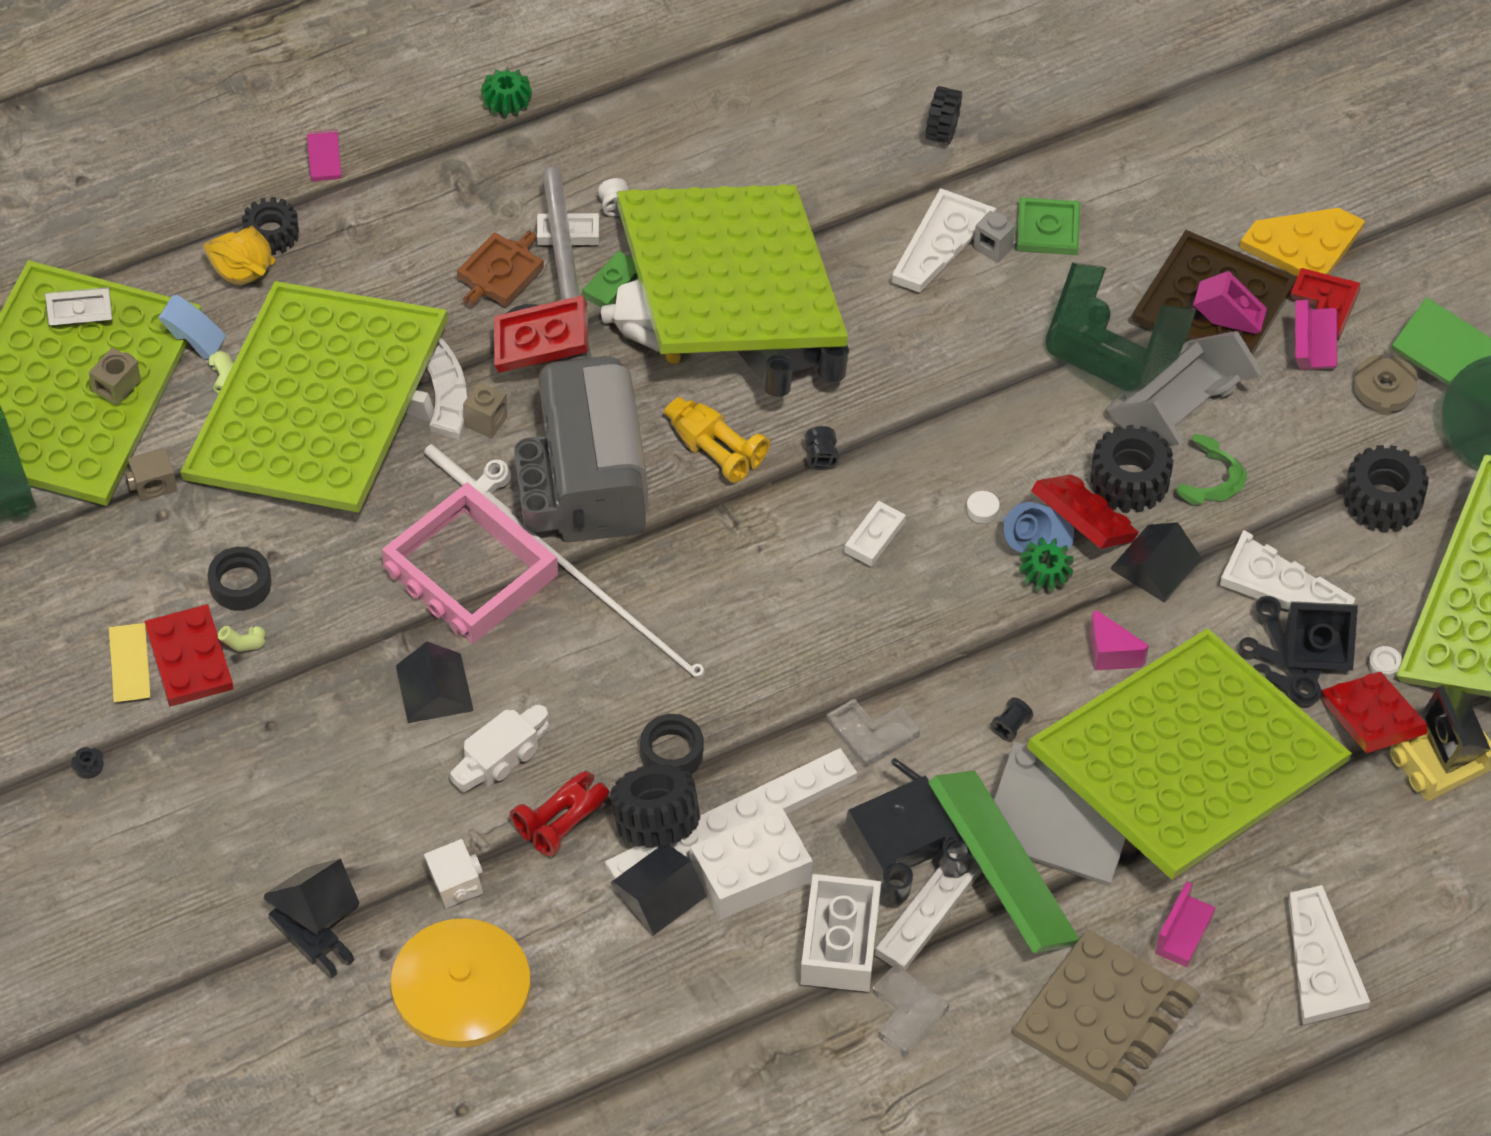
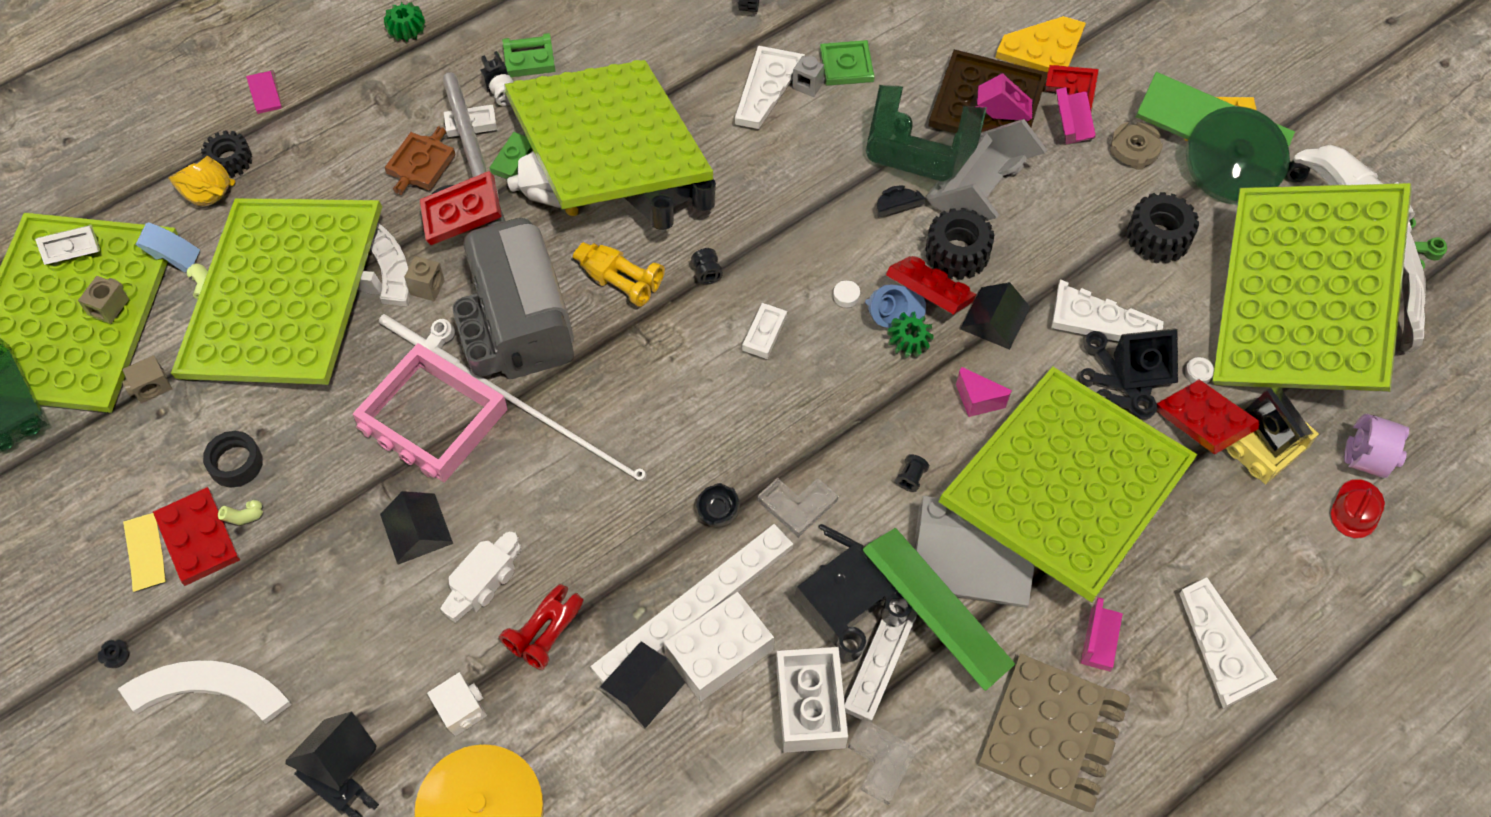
camera: 10 degrees left, 5 degrees up
black tyre [610,764,701,848] -> none
black tyre [640,714,704,774] -> none
bright green helmet [1177,434,1247,506] -> none
none -> white tile [118,661,292,724]
none -> black plate [480,51,508,93]
none -> bright green plate [502,33,556,77]
none -> black hair [696,483,740,527]
none -> black plate [876,185,926,218]

